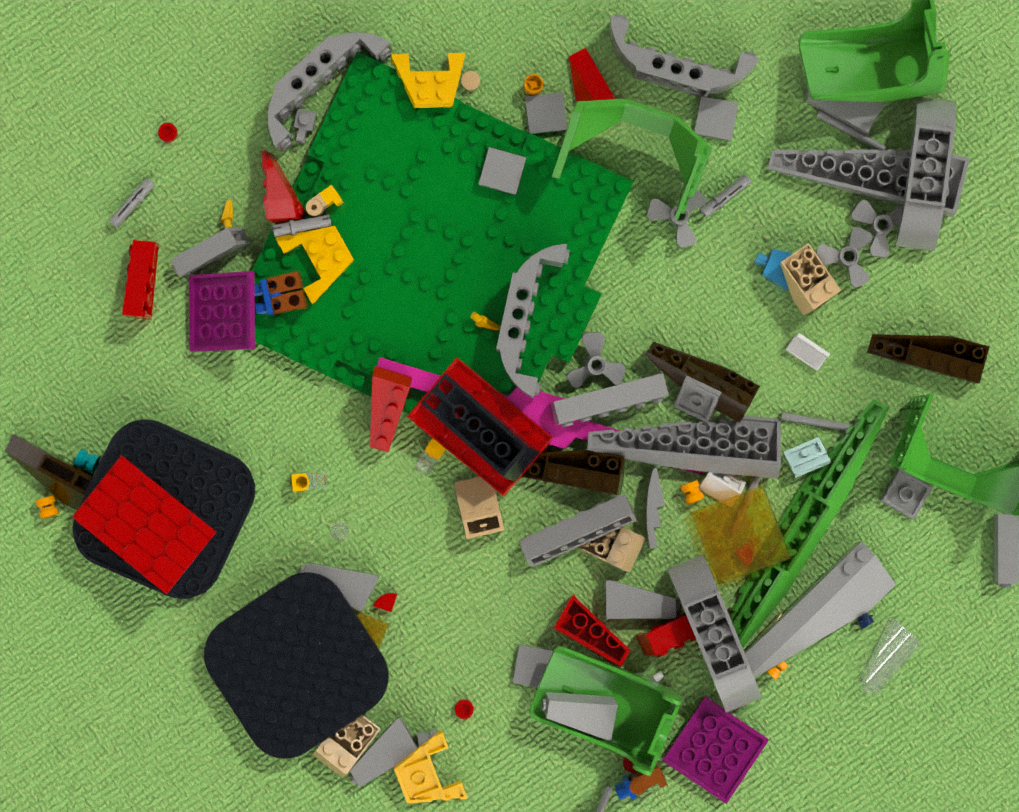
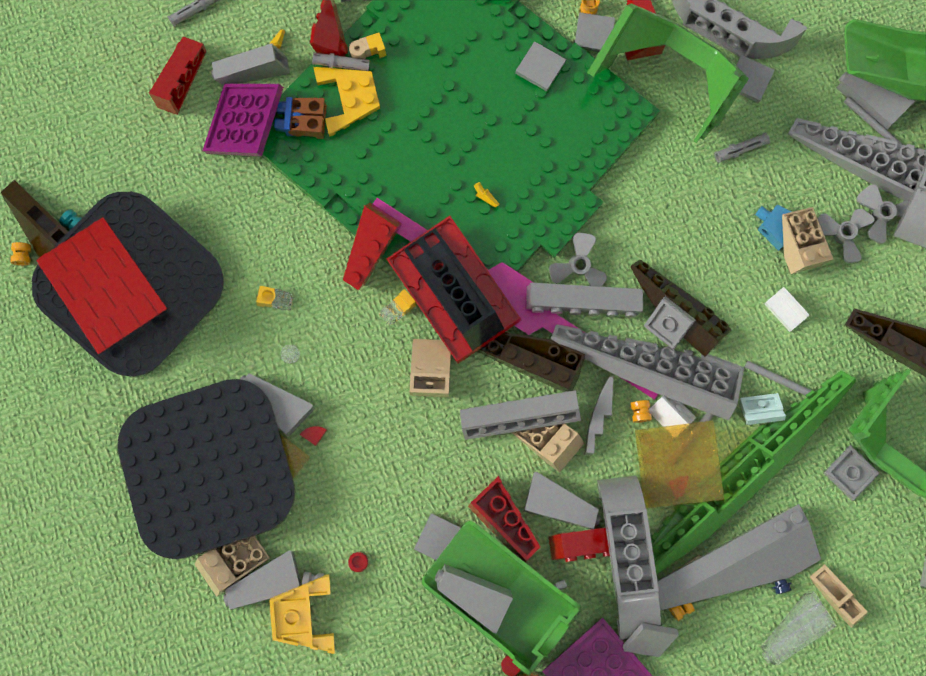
camera: 20 degrees right, 10 degrees down
light grey slope [496,244,570,399] -> none
light grey piece [647,190,707,248] -> none
none -> light grey tile [623,623,679,657]
none -> tan slope [810,564,868,628]

